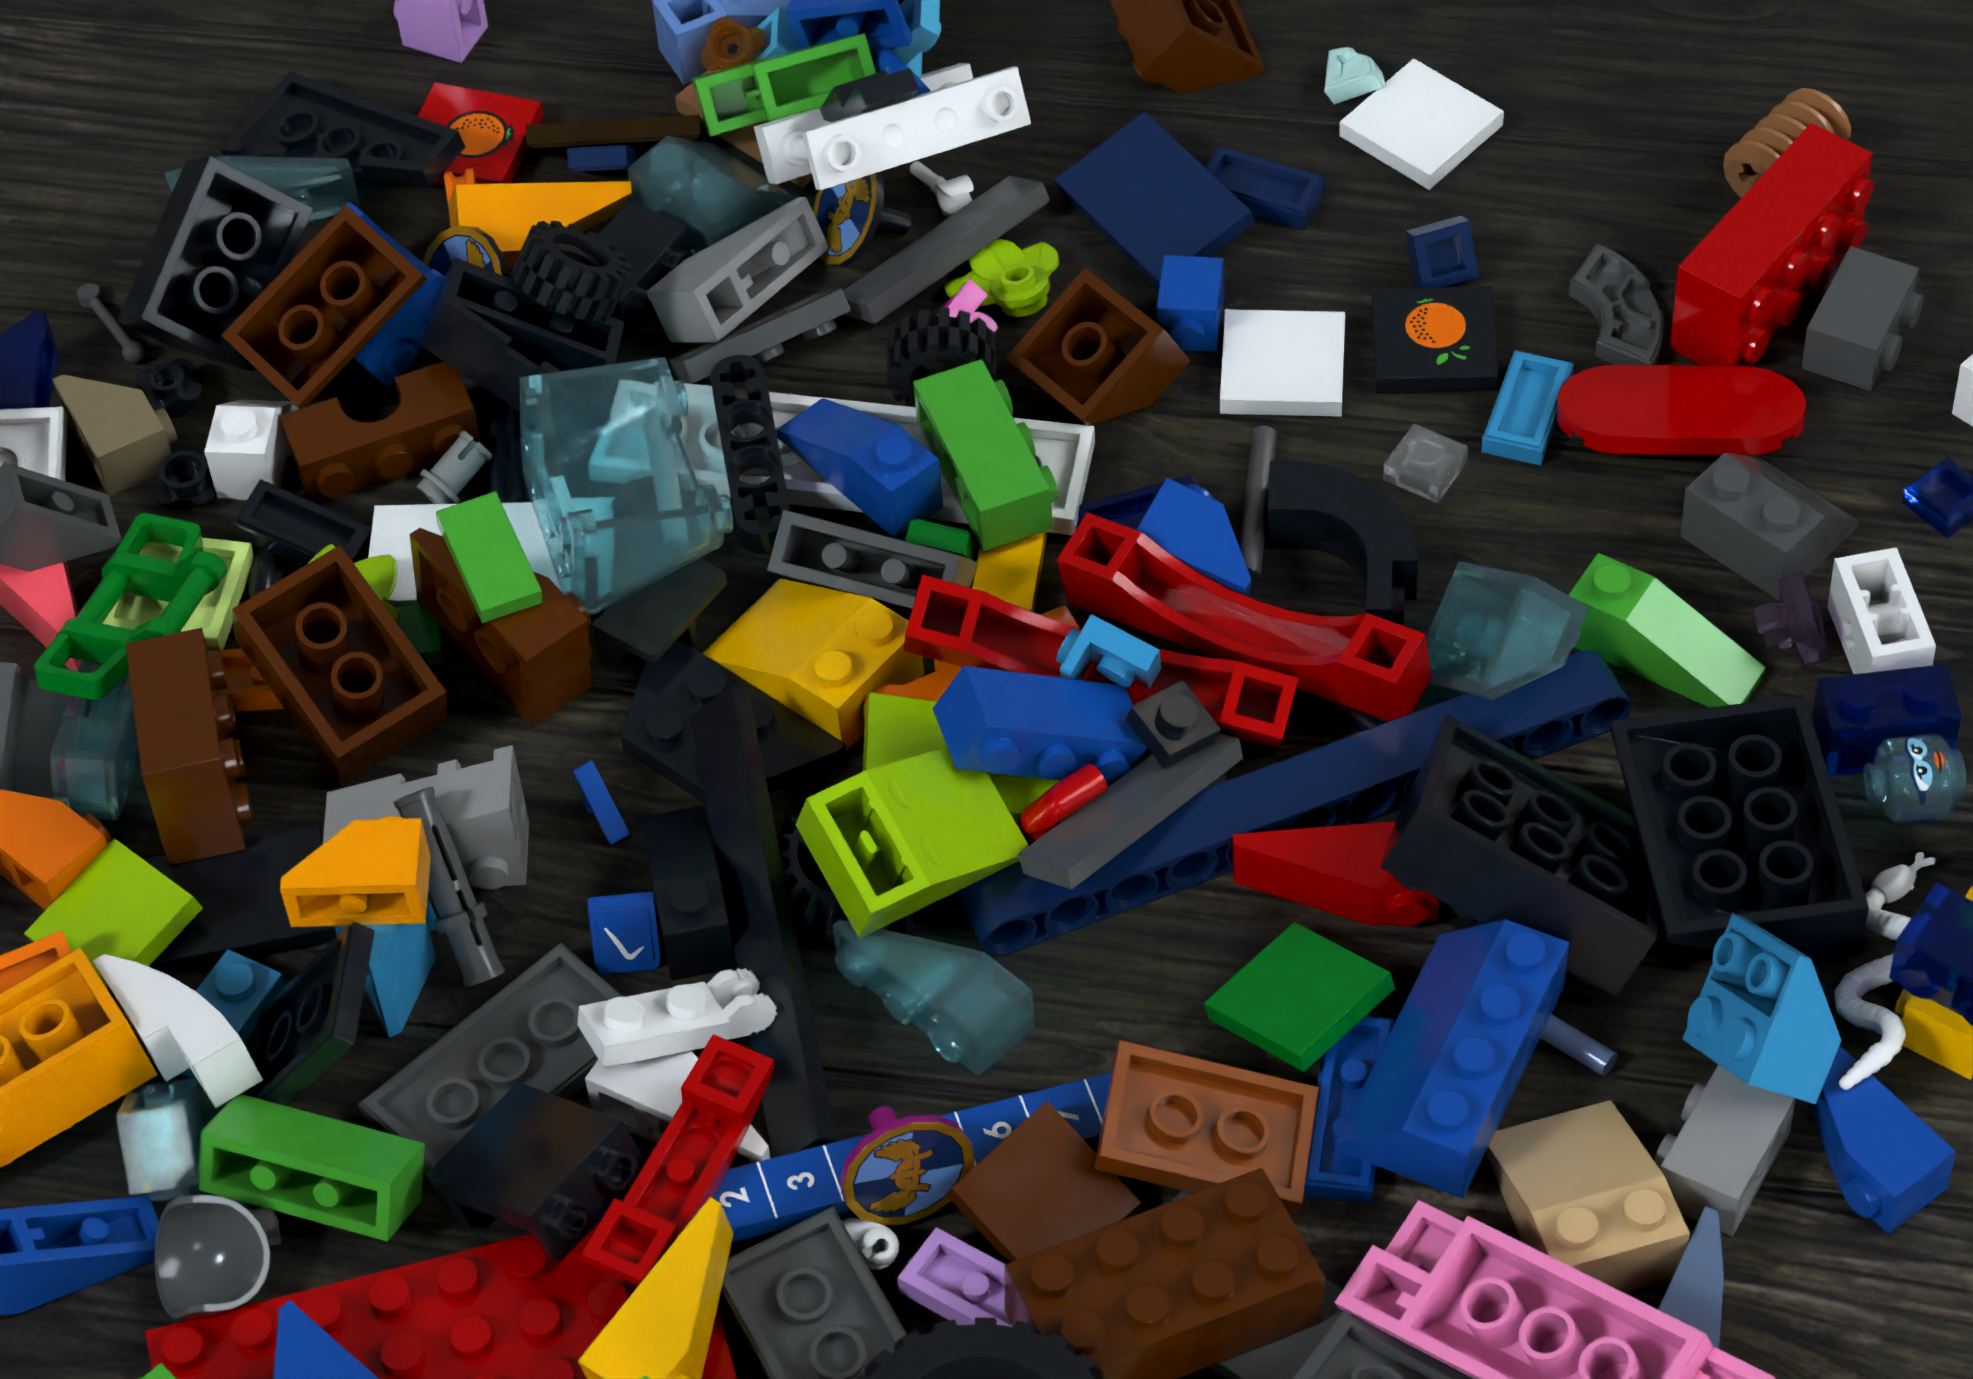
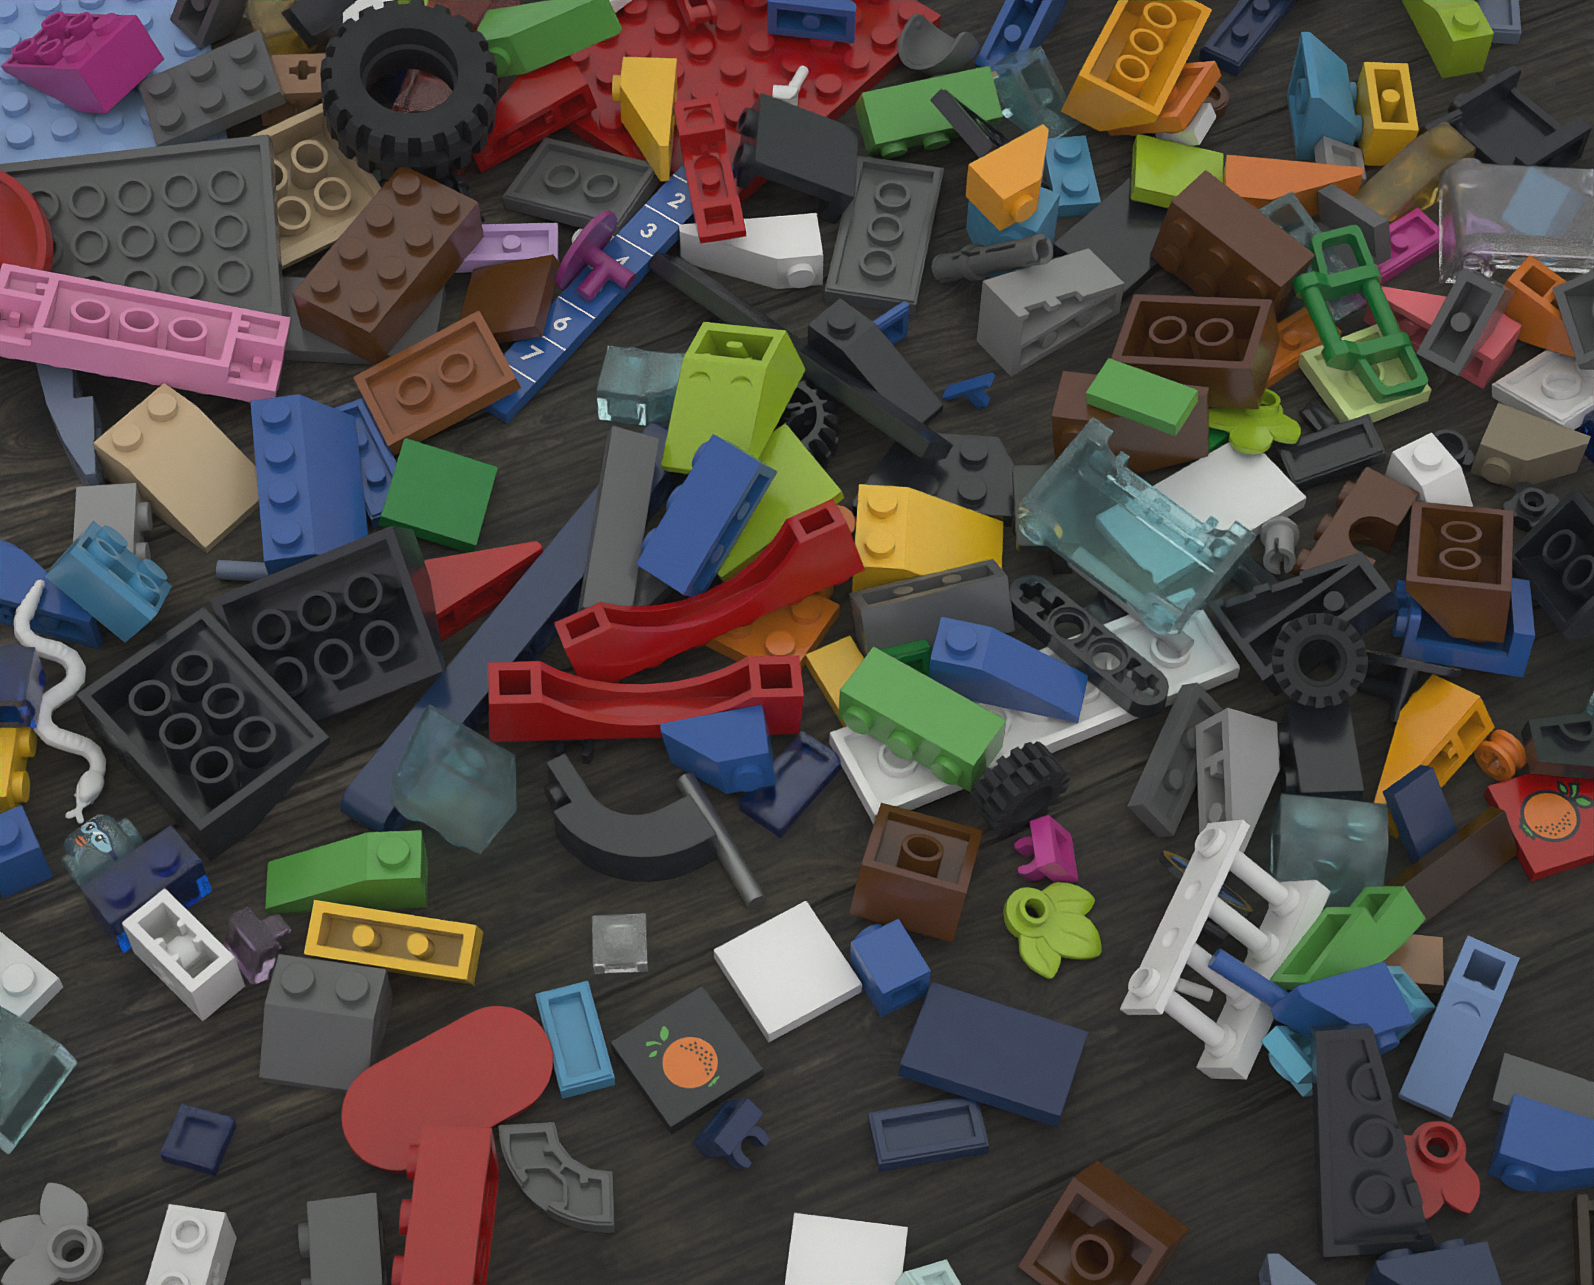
camera: 140 degrees right, 5 degrees up
white slope [93,954,263,1108] -> none
white hinge [577,968,778,1068] -> none
clear orange plate [700,17,766,71] -> none
black slope [820,68,919,122] -> none
dark grey tile [843,175,1050,324] -> none
red arm [1020,763,1107,844] -> none
dark azure bracket [1056,614,1162,689] -> none
black plate [1126,680,1221,769] -> none
none -> yellow brick [304,900,483,985]
none -> white hand [772,66,809,106]

